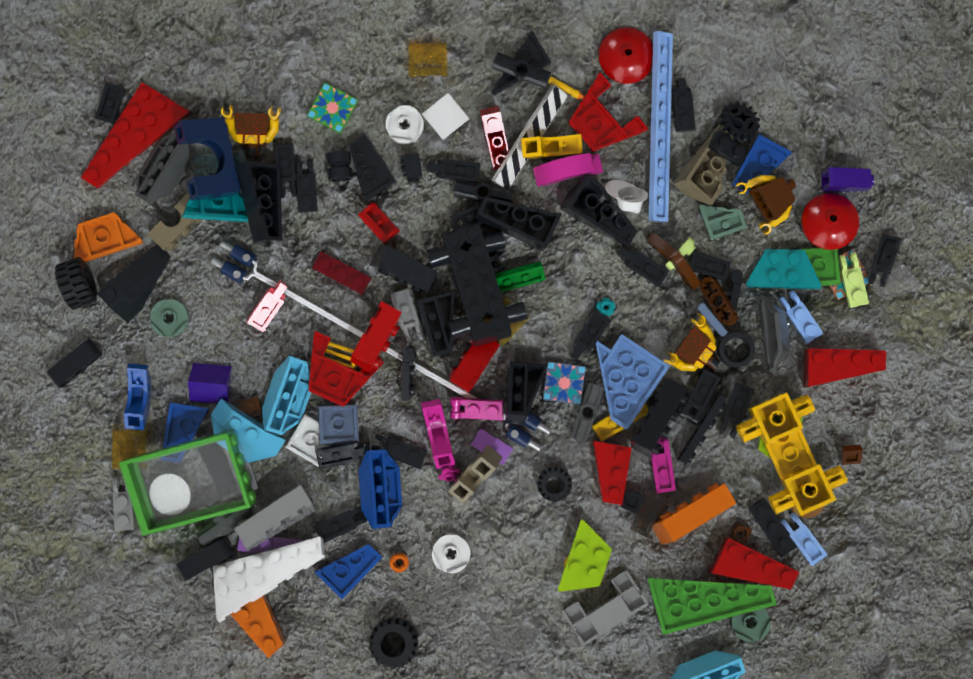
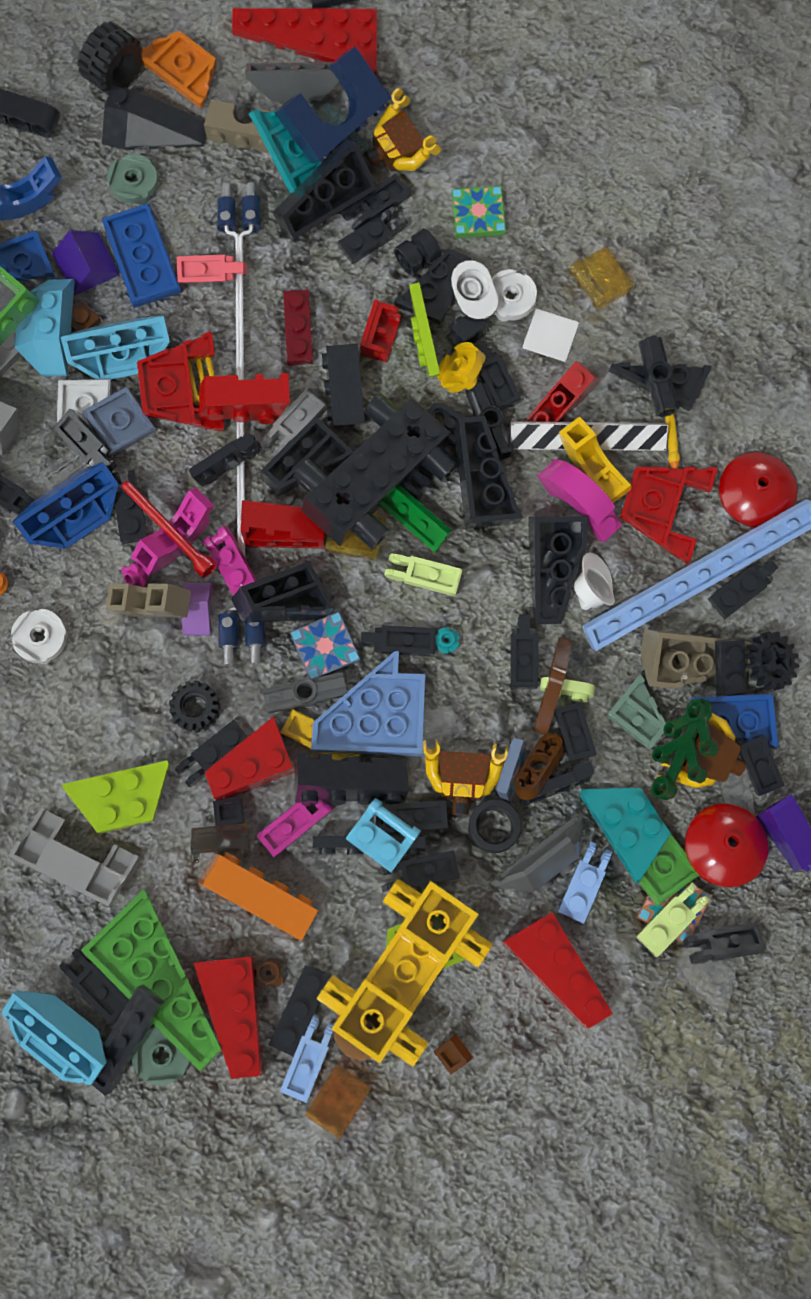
camera: 55 degrees right, 10 degrees down
none -> black hinge [59,948,129,1024]
none -> black plate [92,984,165,1096]
none -> blue tile [101,203,181,309]
none -> red piece [122,481,217,578]
none -> black hinge [175,720,248,787]
none -> clear orange plate [304,1064,371,1139]
none -> medium azure plate [346,798,421,873]
none -> yellowish green hinge [384,553,462,597]
none -> lime wing [409,283,440,377]
none -> yellow plate [437,342,486,393]
none -> white piece [451,261,498,319]
none -> dark green plant [651,698,719,800]
none -> black plate [738,734,785,796]

